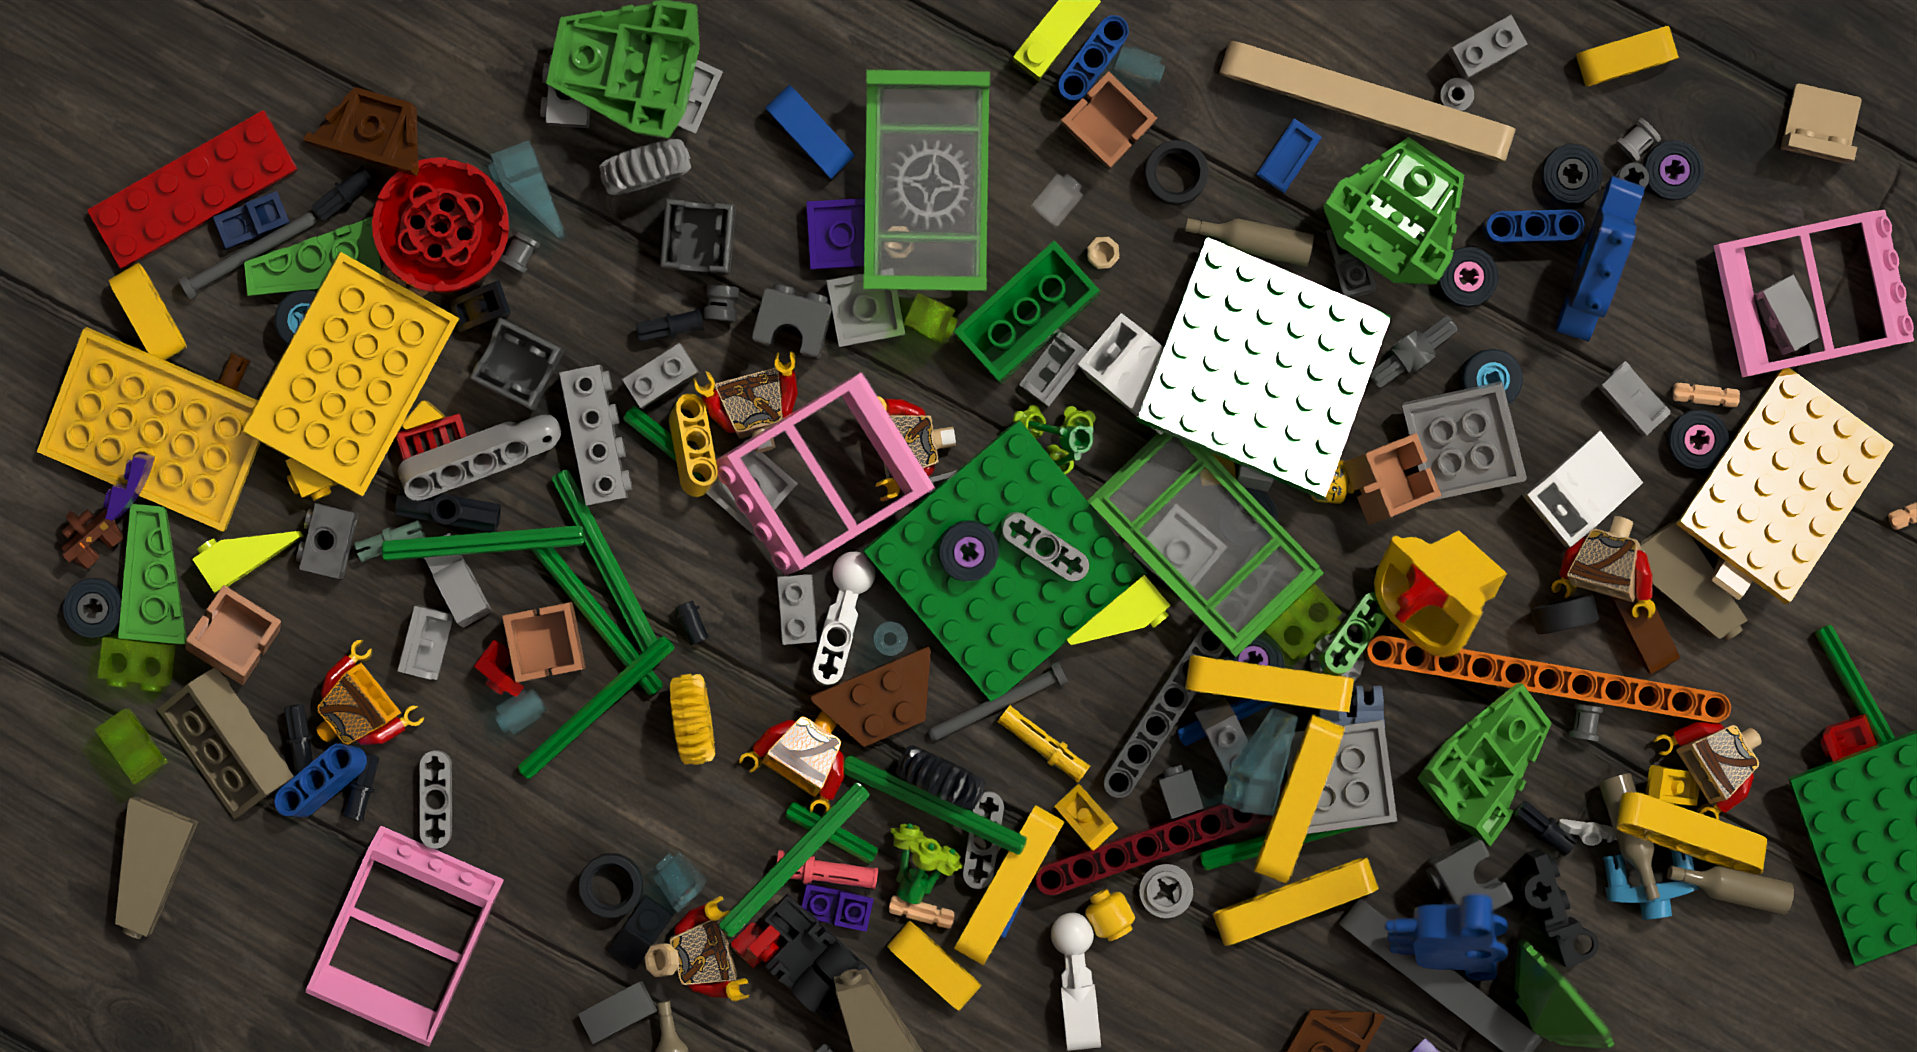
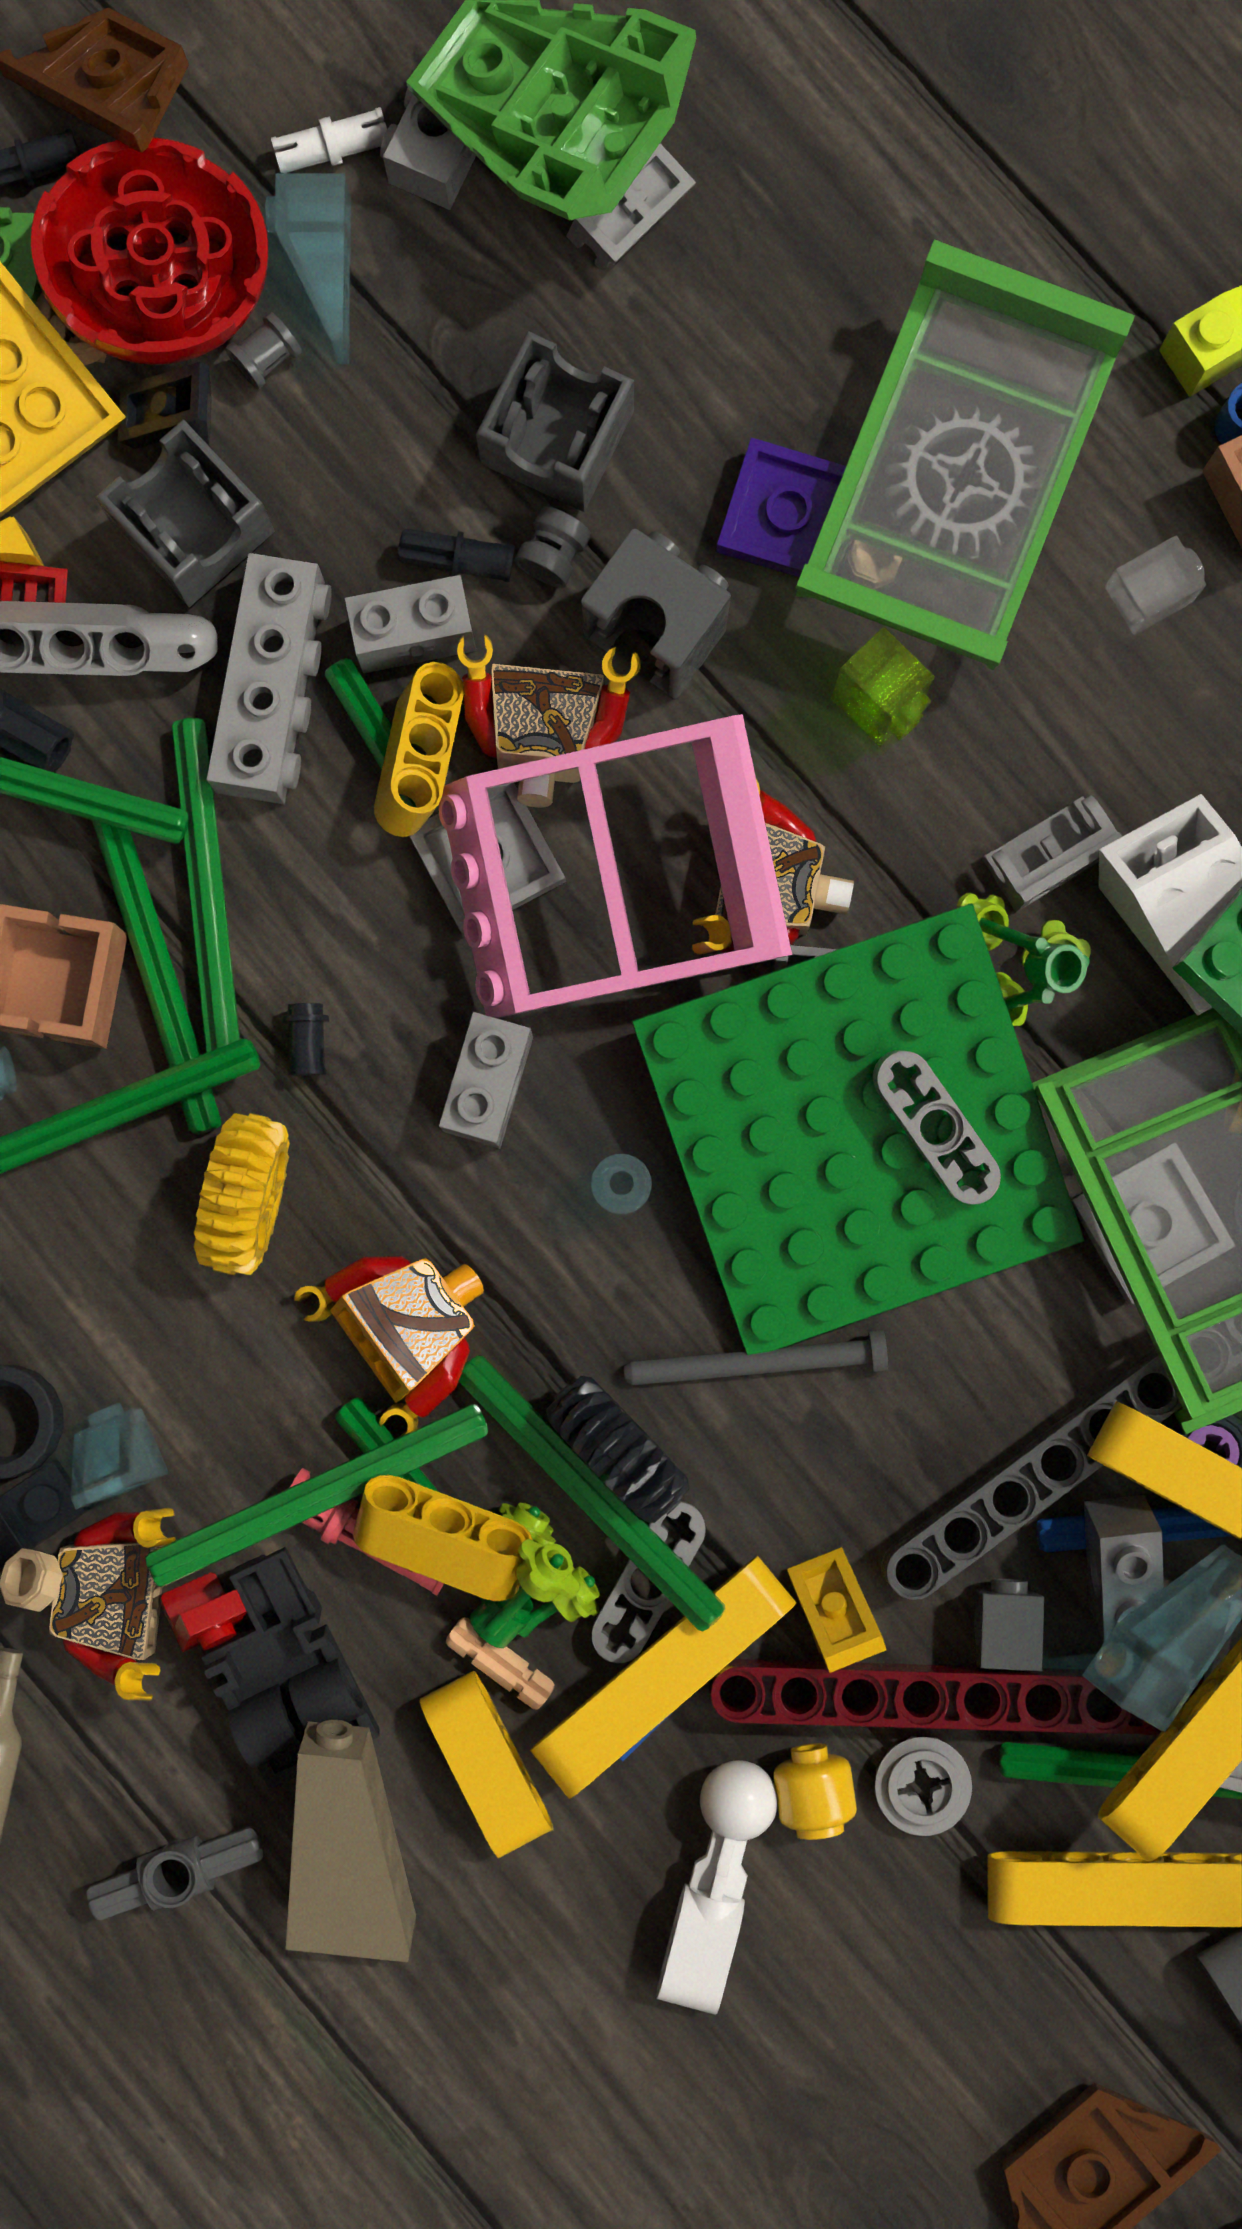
camera: 25 degrees right, 5 degrees down
light grey gear [599,139,691,195] -> none
blue beam [765,85,856,179] -> none
dark purple slope [800,883,874,932] -> none
reddish brown wing [808,646,931,747] -> none
white beam [811,552,876,687] -> none
light grey plate [827,268,905,347] -> none
black bush [938,520,999,582] -> none
green slope [954,240,1101,385] -> none
yellow pin [997,705,1090,783] -> none
neon yellow slope [1066,575,1171,645] -> none
tan tile [1087,237,1119,269] -> none
none -> white pin [271,107,387,176]
none -> yellow beam [353,1475,533,1601]

